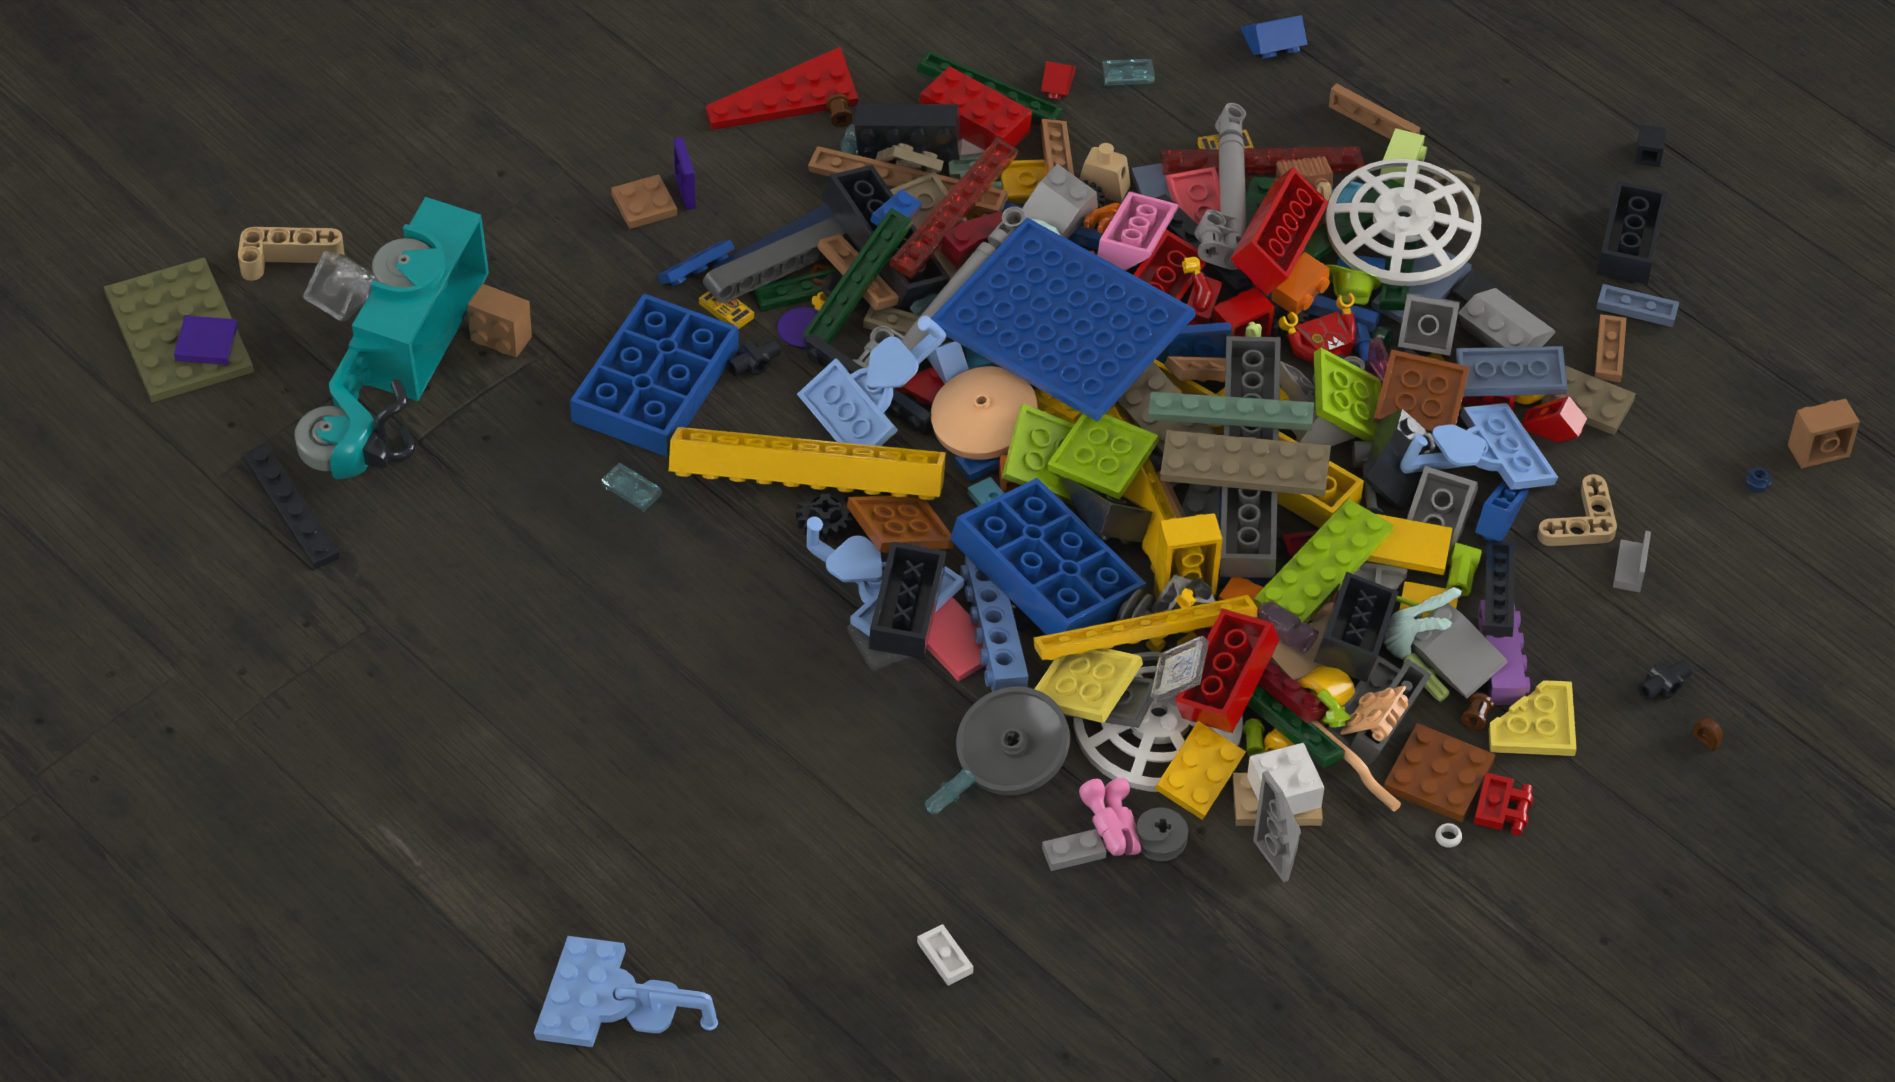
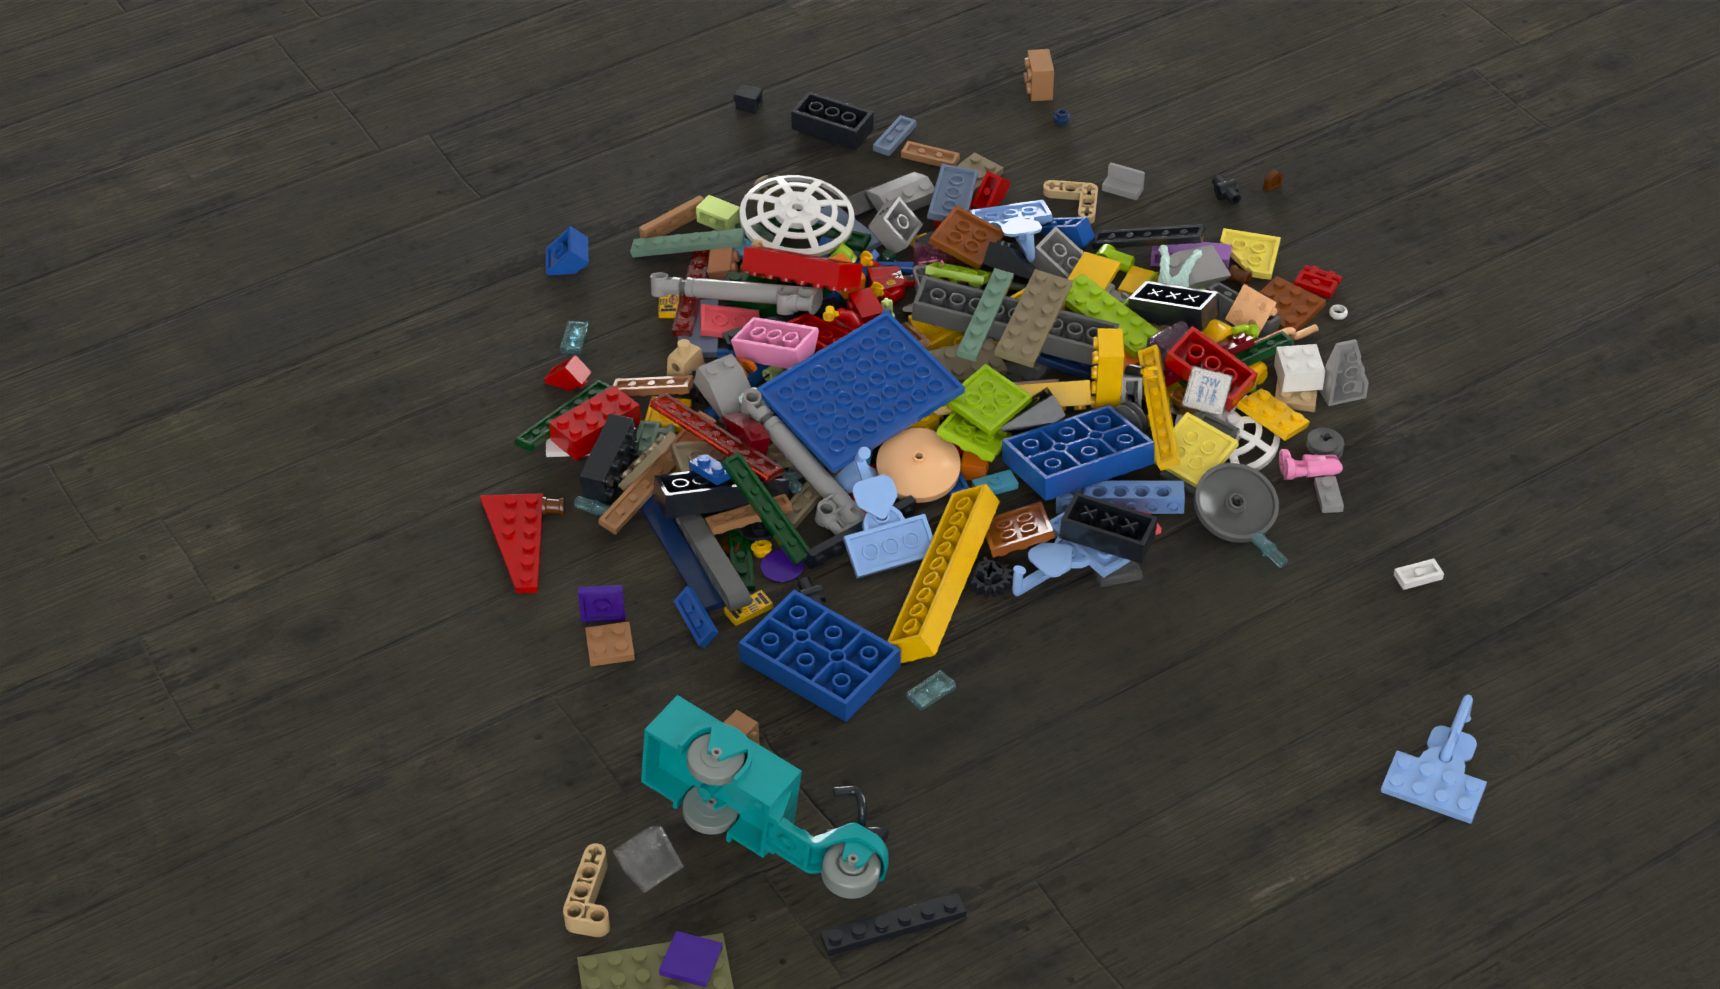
camera: 75 degrees left, 5 degrees down
none -> sand green plate [630,228,745,257]

